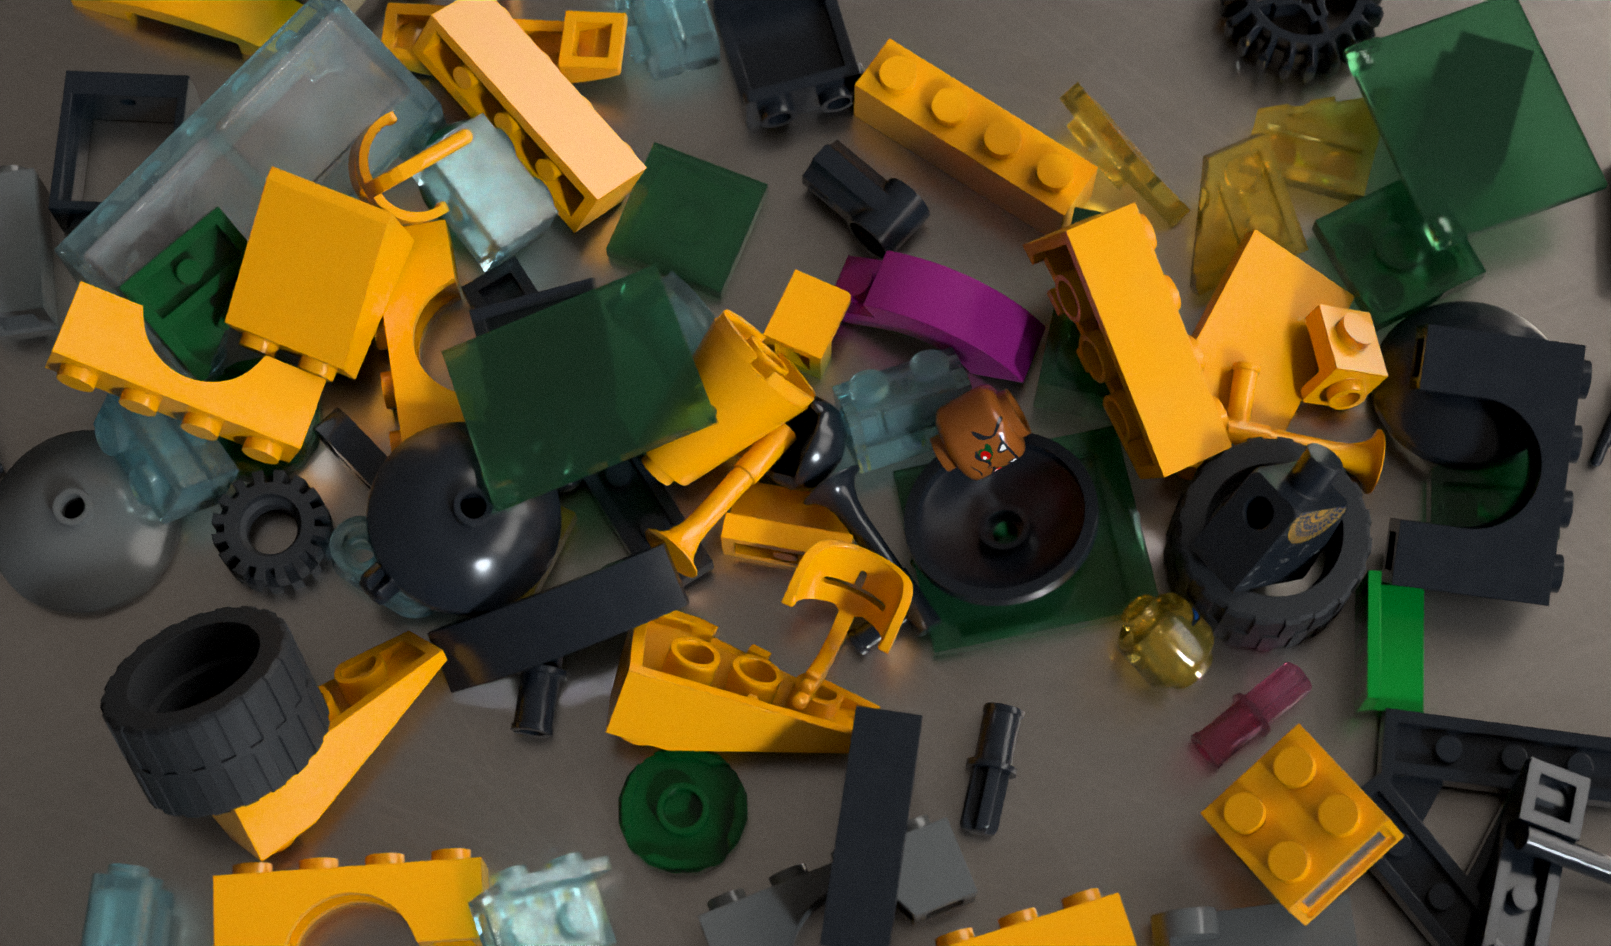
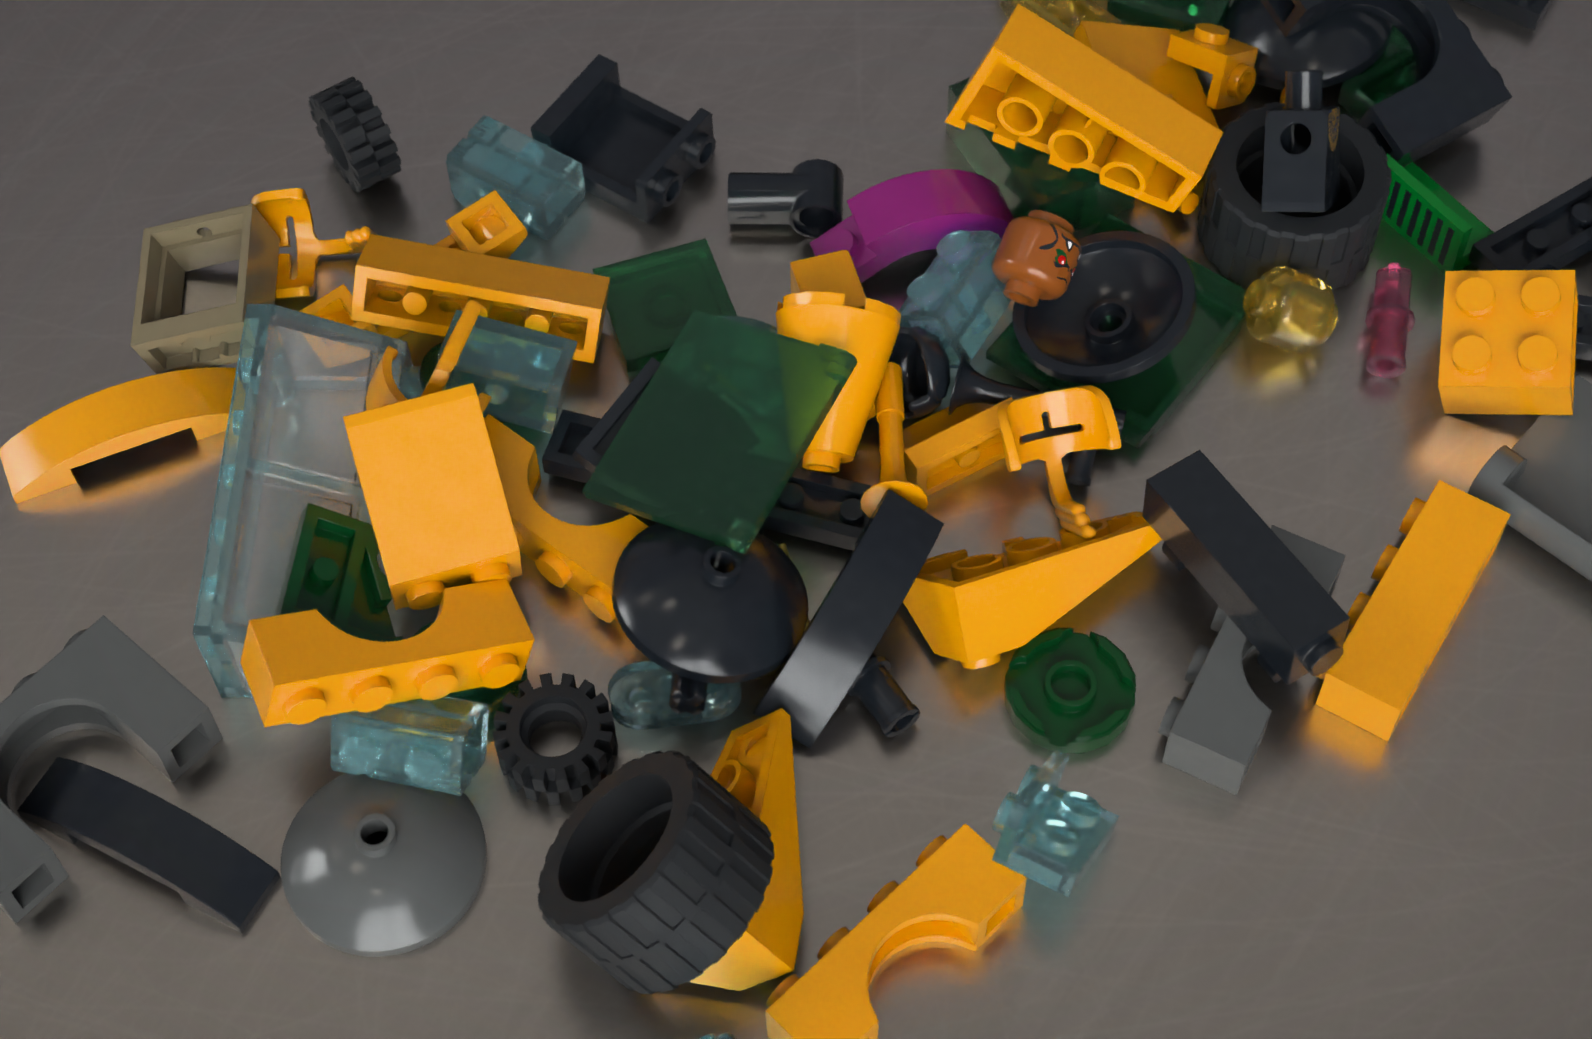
camera: 40 degrees left, 15 degrees down
black window [48,70,201,243] -> none
black beam [313,407,387,492] -> none
light orange brick [854,38,1098,235] -> none
black axle [960,702,1025,836] -> none
clear yellow wing [1059,82,1191,227] -> none

